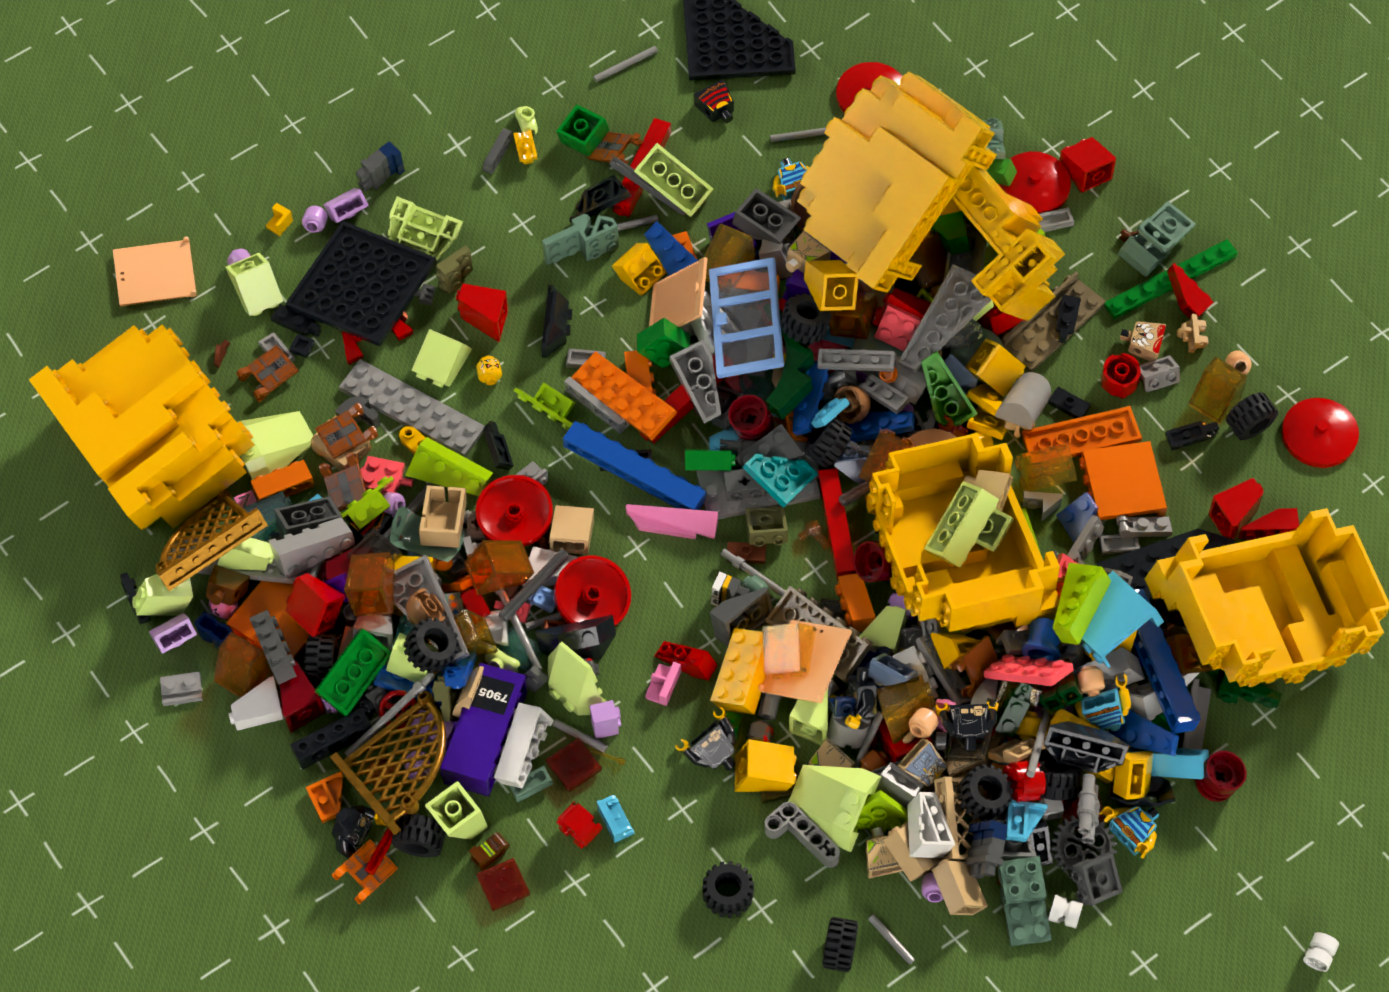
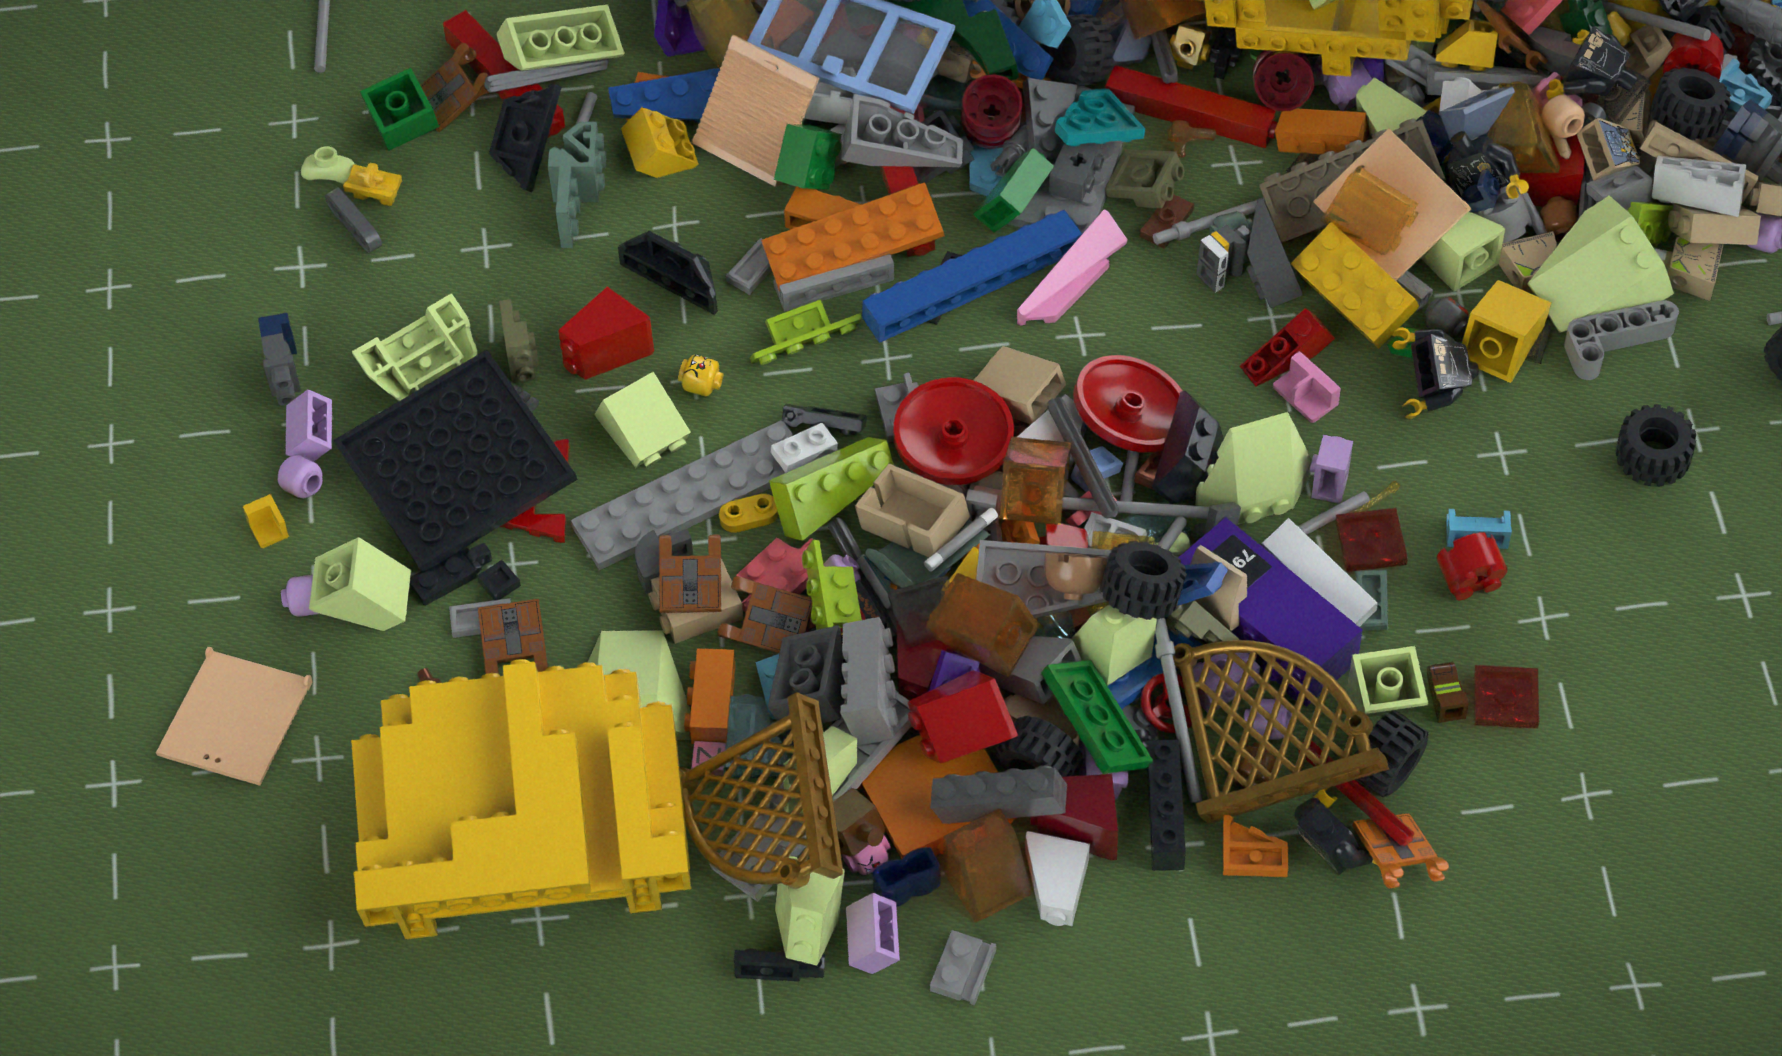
camera: 60 degrees left, 5 degrees down
none -> white plate [771,423,838,473]
none -> light grey bar [924,507,998,572]
none -> light grey bar [1158,516,1187,550]

